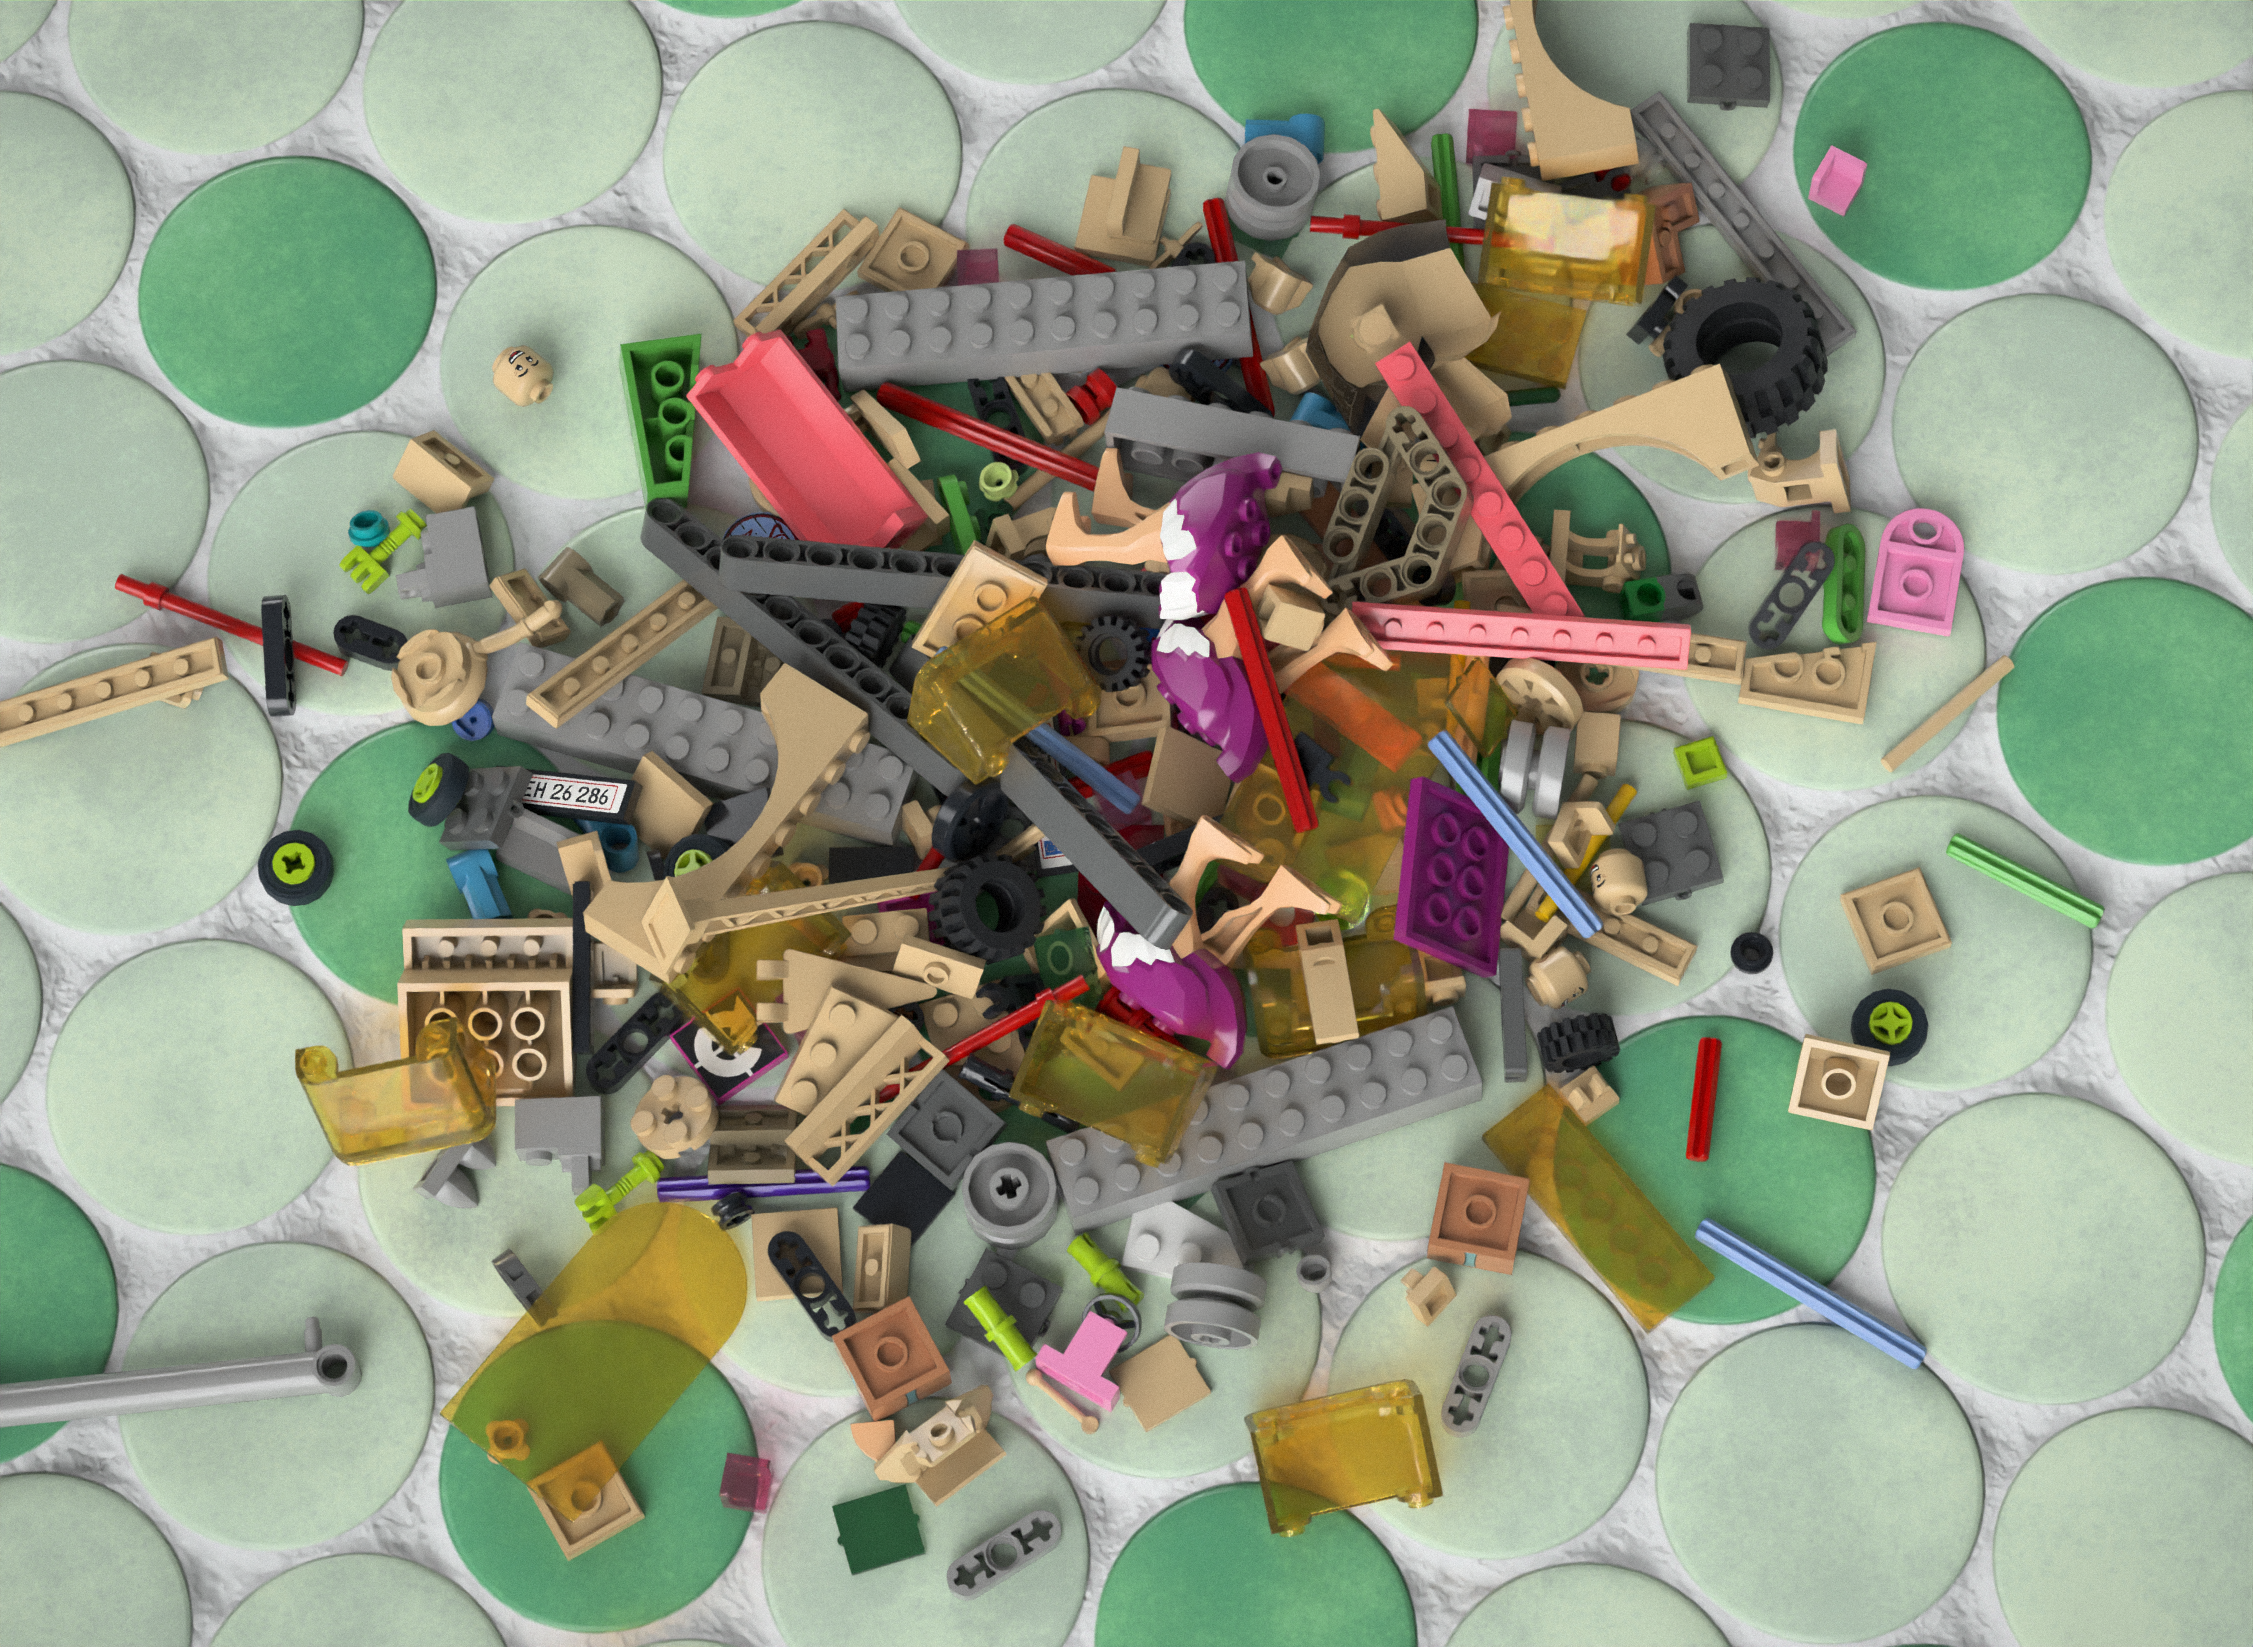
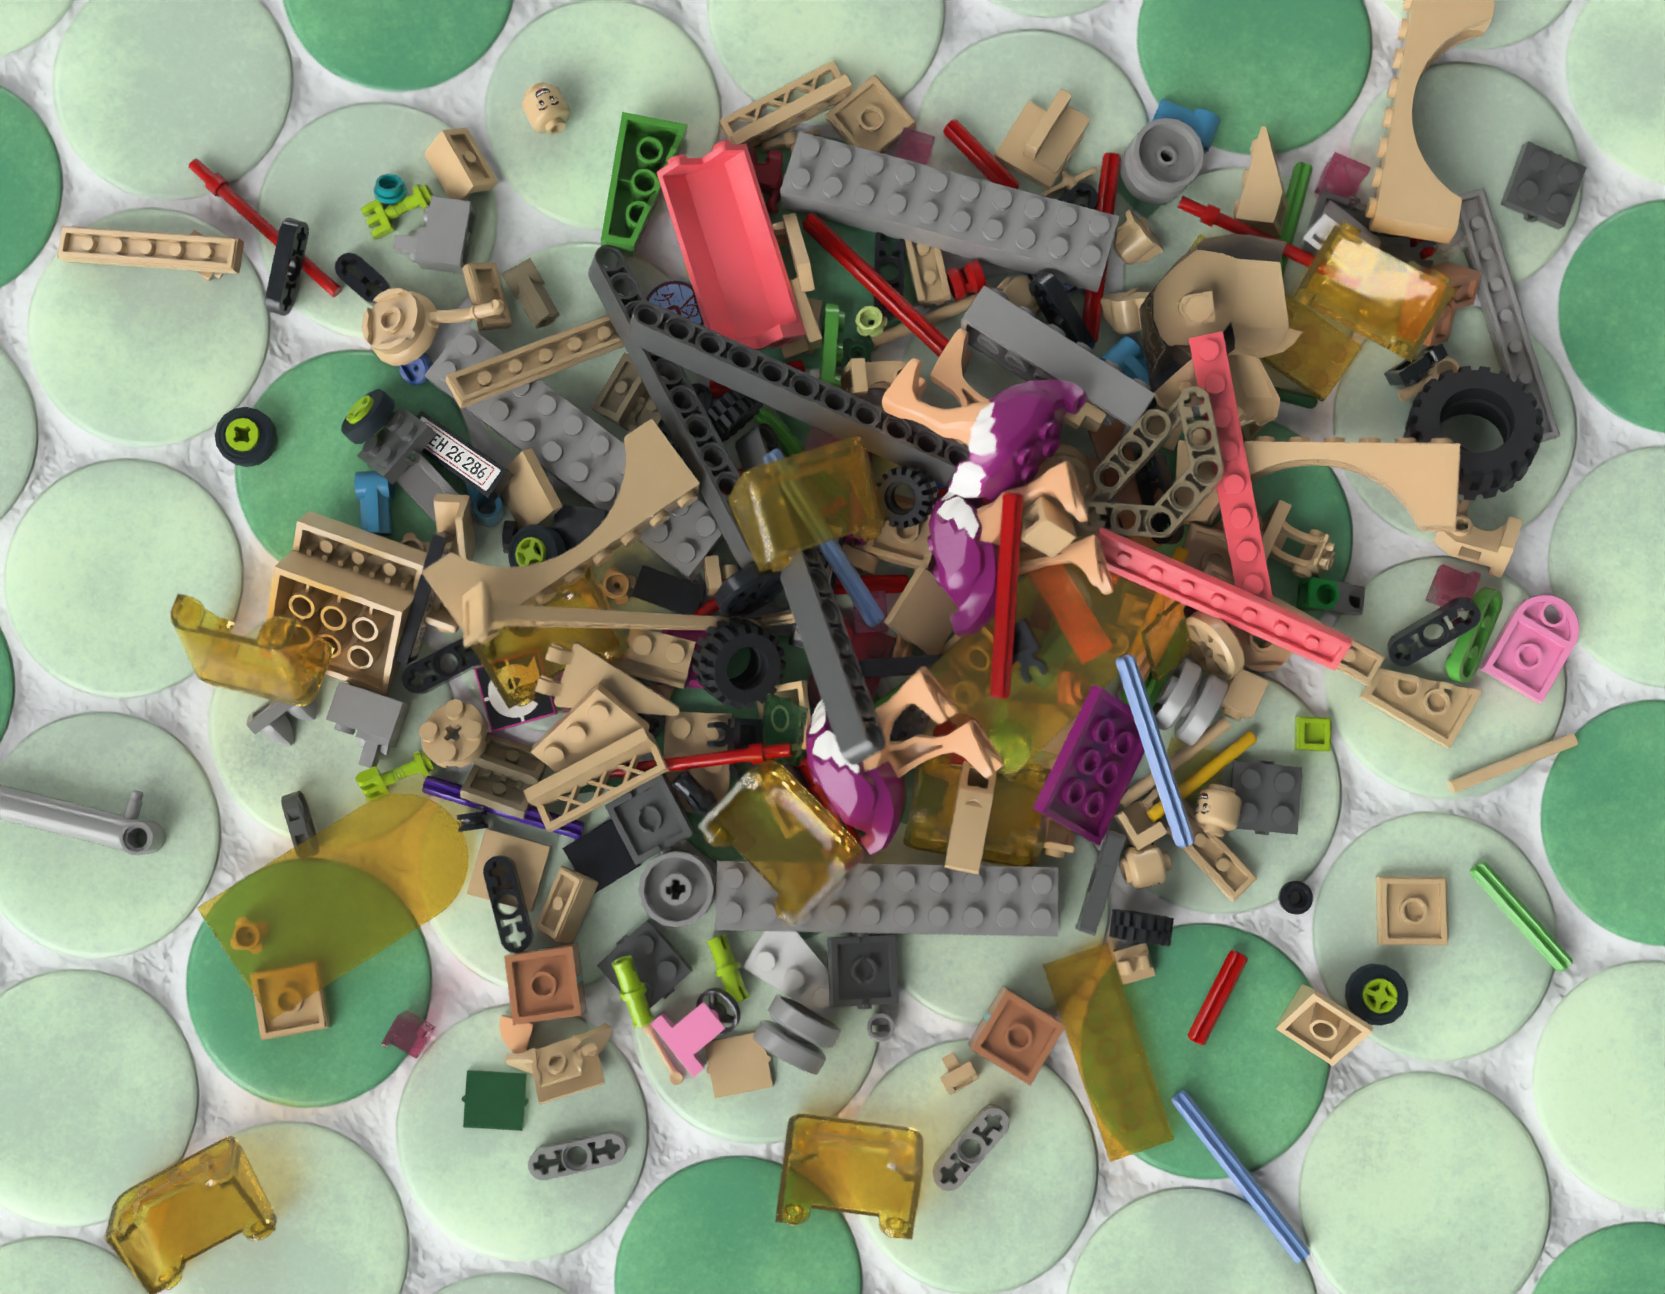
camera: 15 degrees right, 15 degrees up
tan plate [891,934,986,1000] -> none
tan tile [912,540,1048,679] -> none
tan bracket [1548,801,1616,868] -> none
bright pink panel [1808,145,1867,217] -> none

